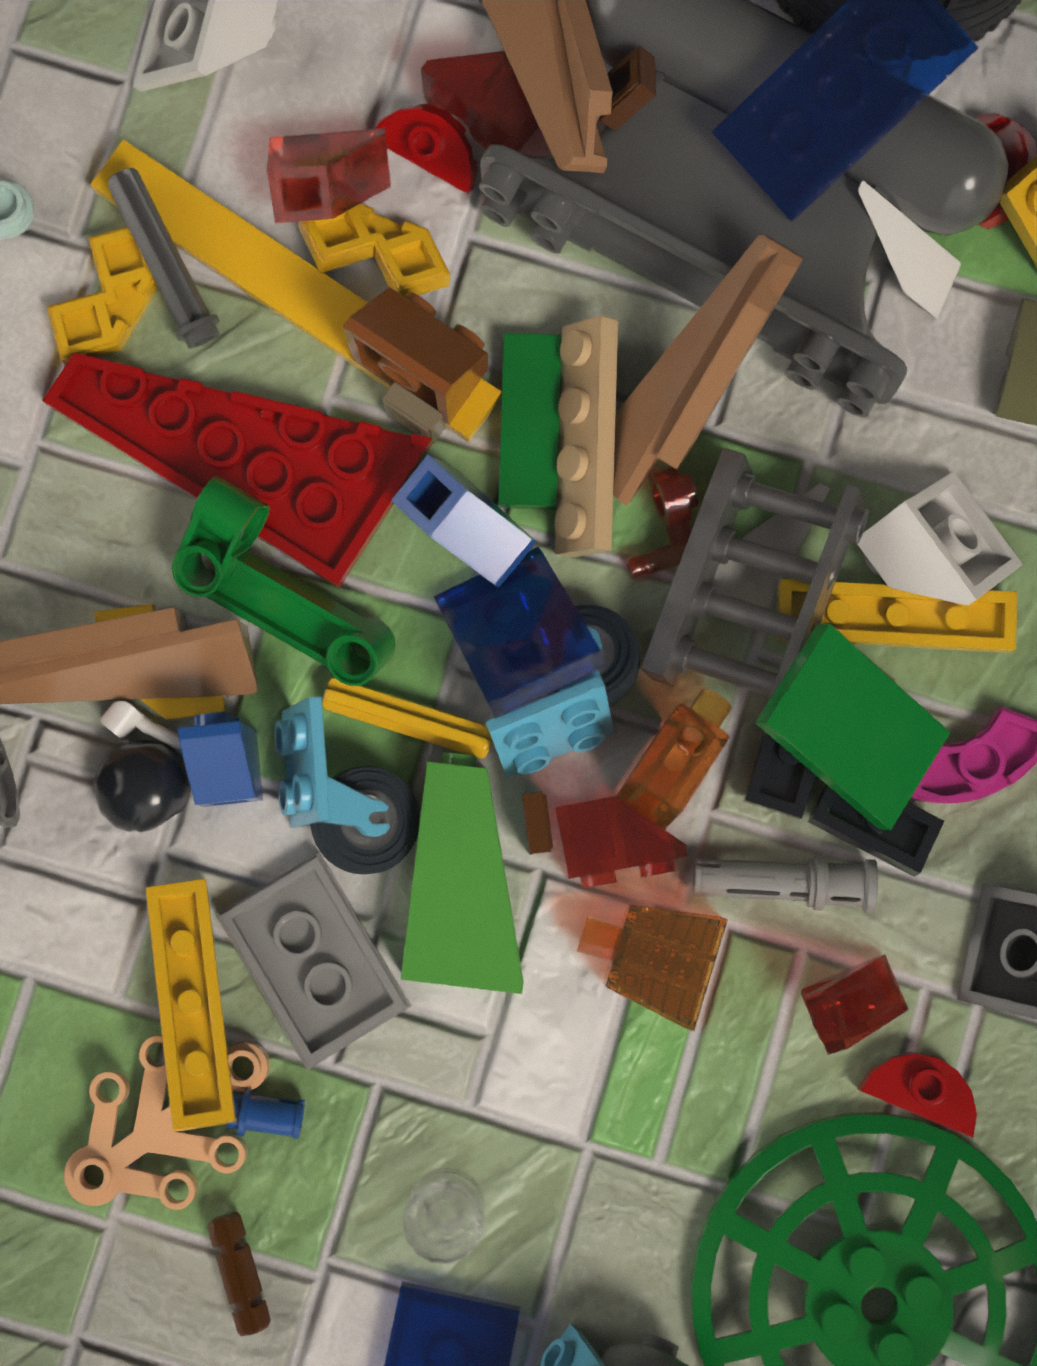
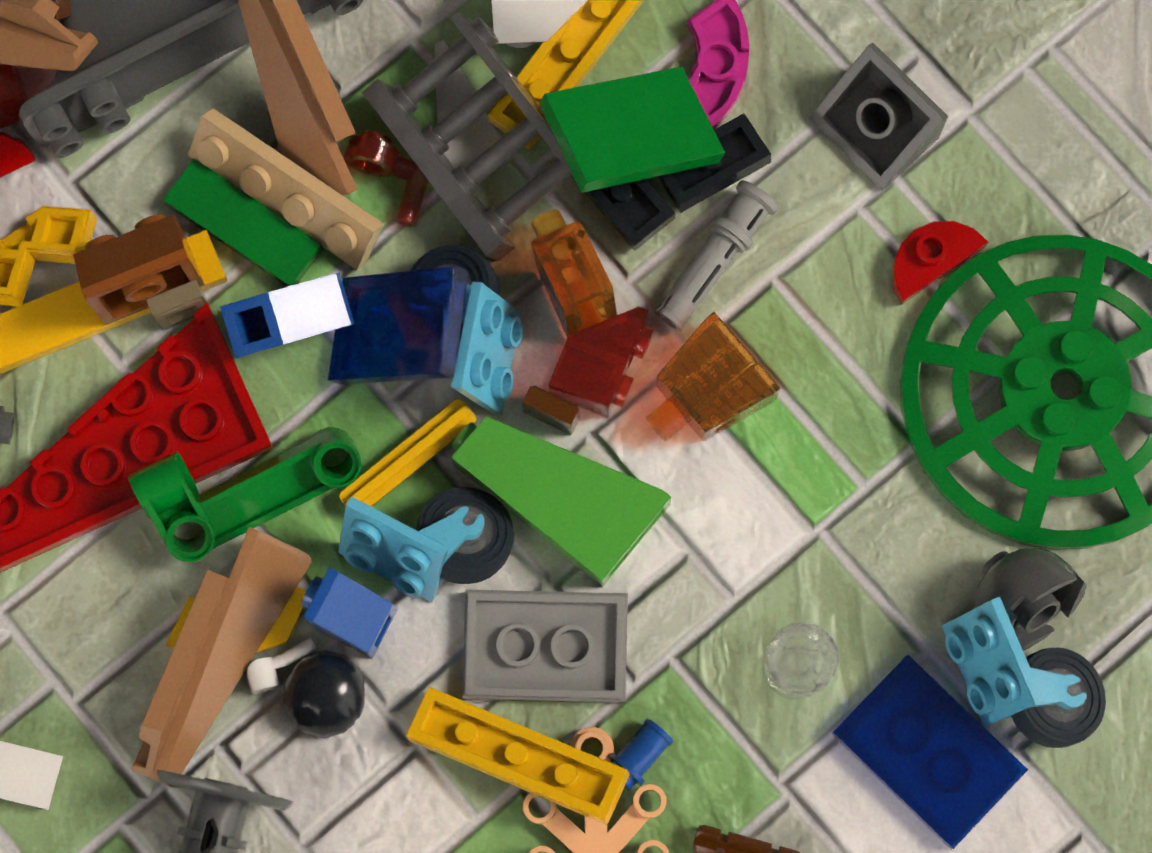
camera: 55 degrees left, 5 degrees down
clear red slope [801,954,909,1055] -> none

